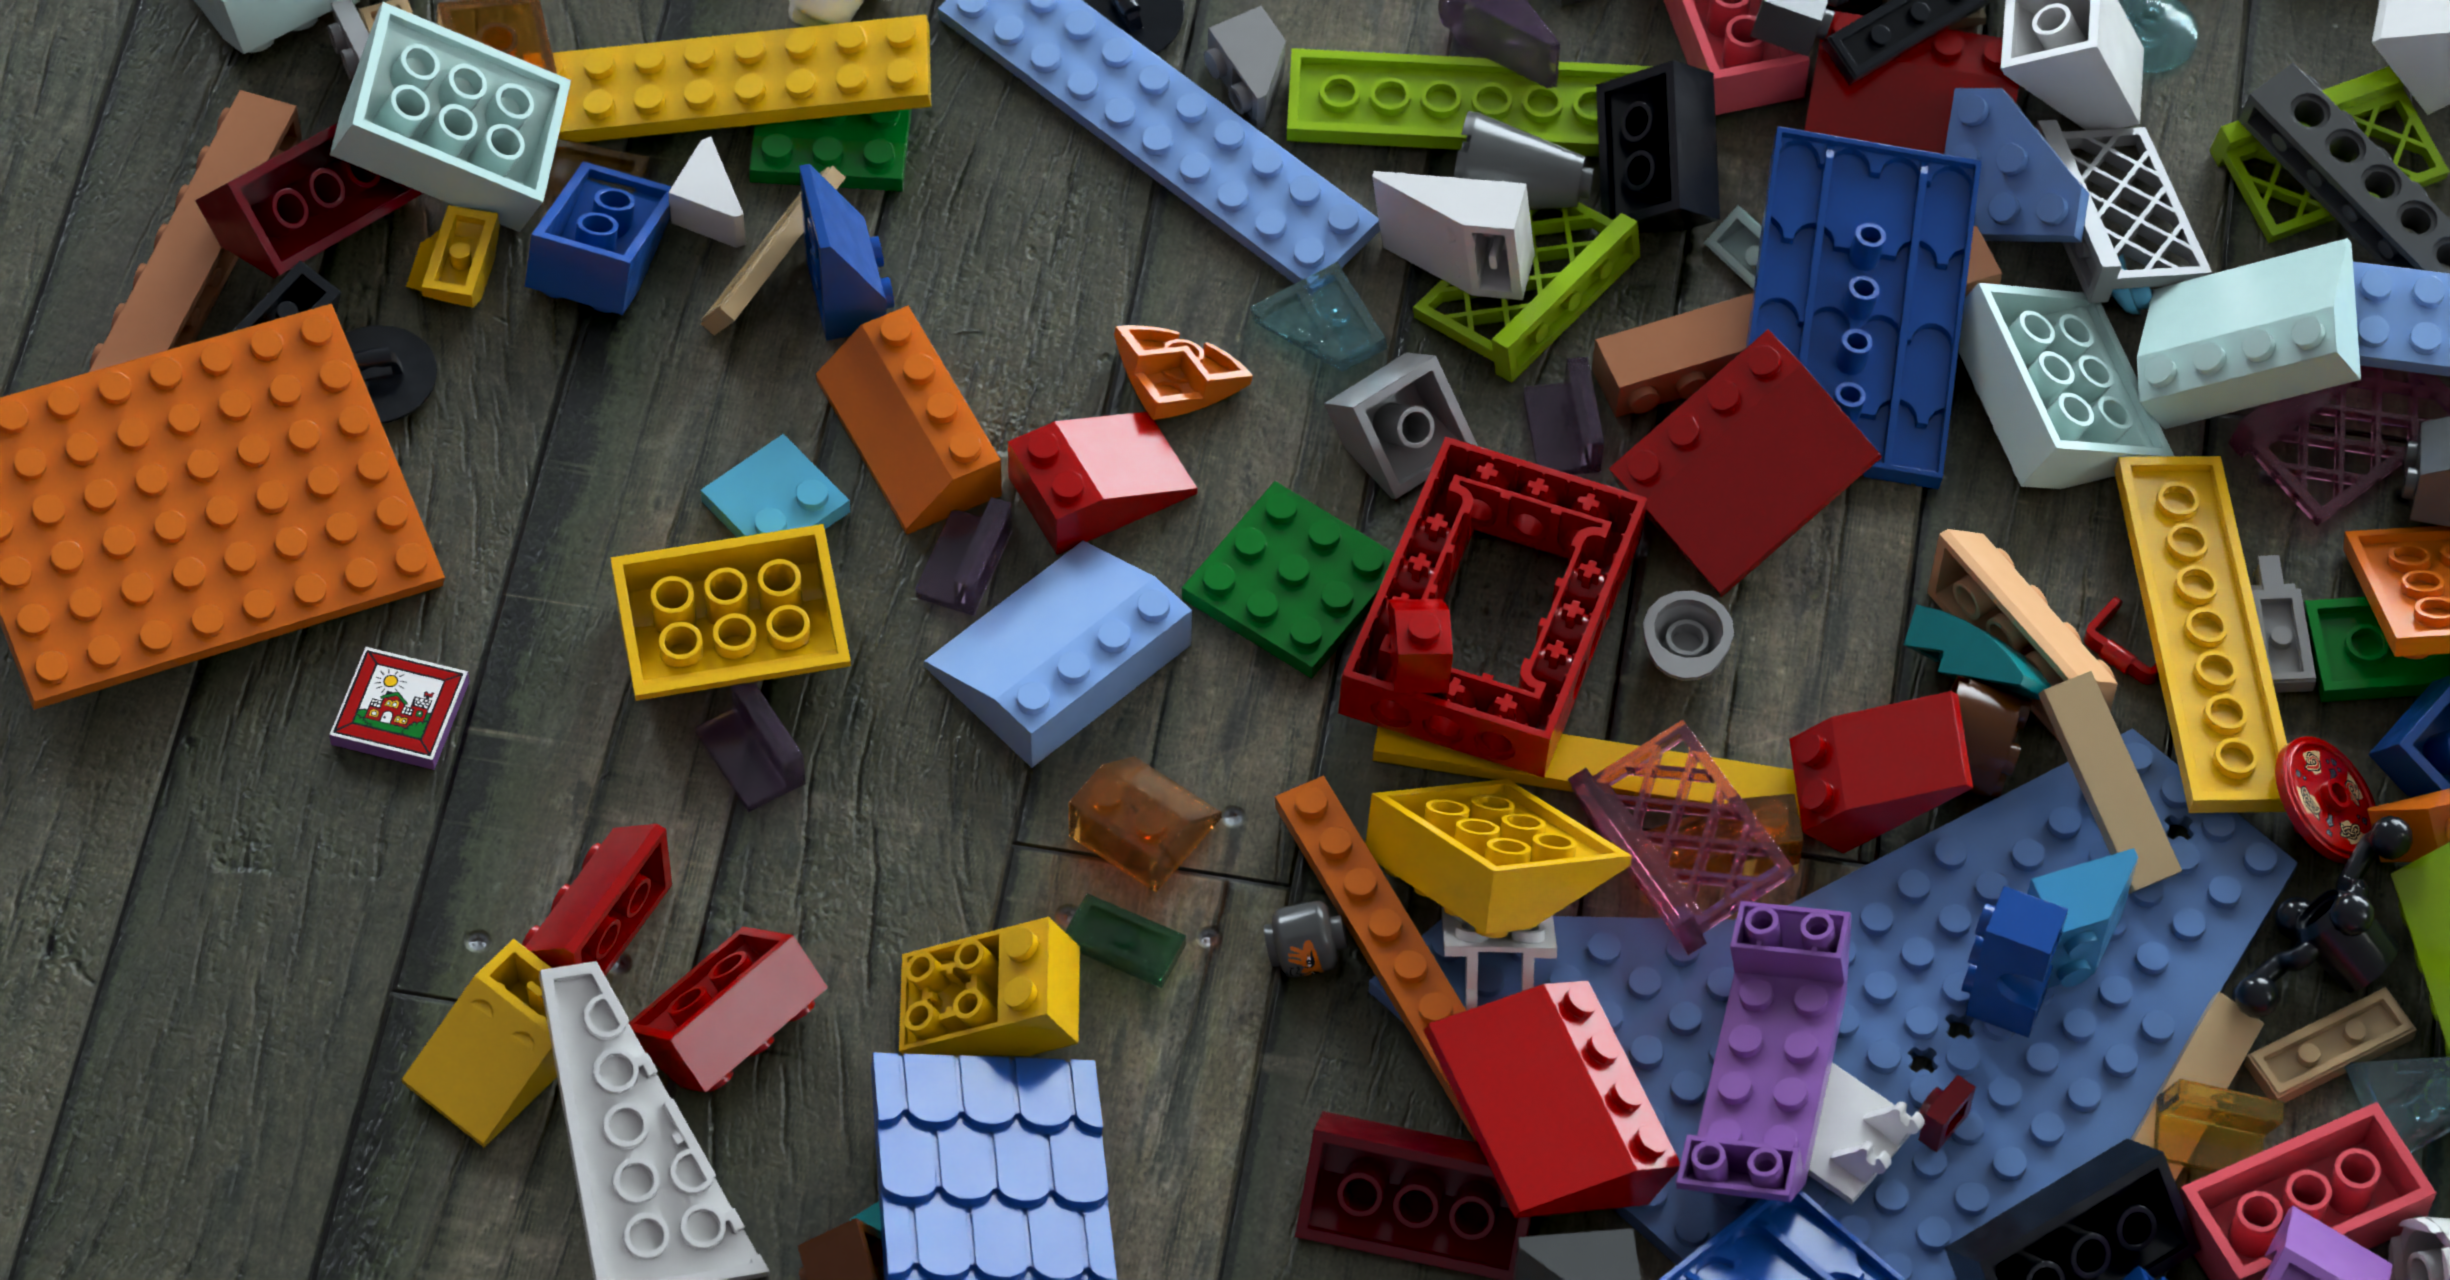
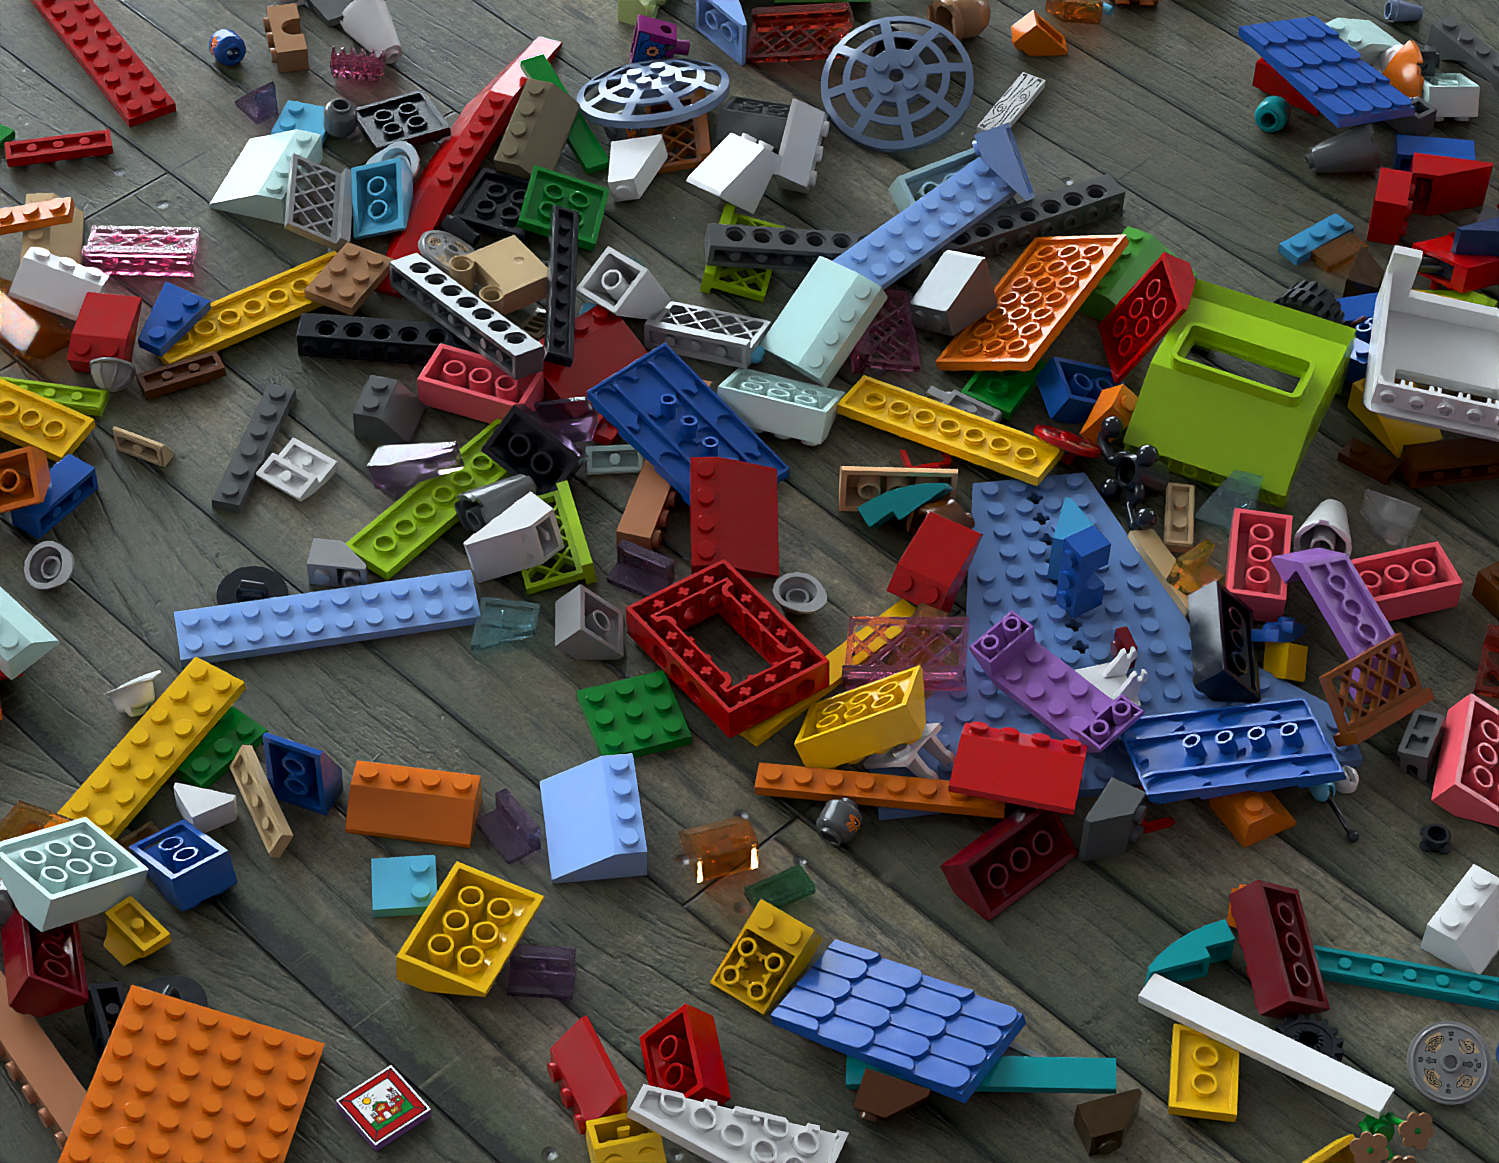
camera: 55 degrees left, 10 degrees down
red slope [1008,411,1198,555] -> none
orange brick [1114,325,1253,420] -> none
red slope [1388,599,1453,694] -> none
medium blue plate [1944,88,2089,243] -> none
tan tile [2038,670,2182,894] -> none
none -> clear purple panel [534,396,599,443]

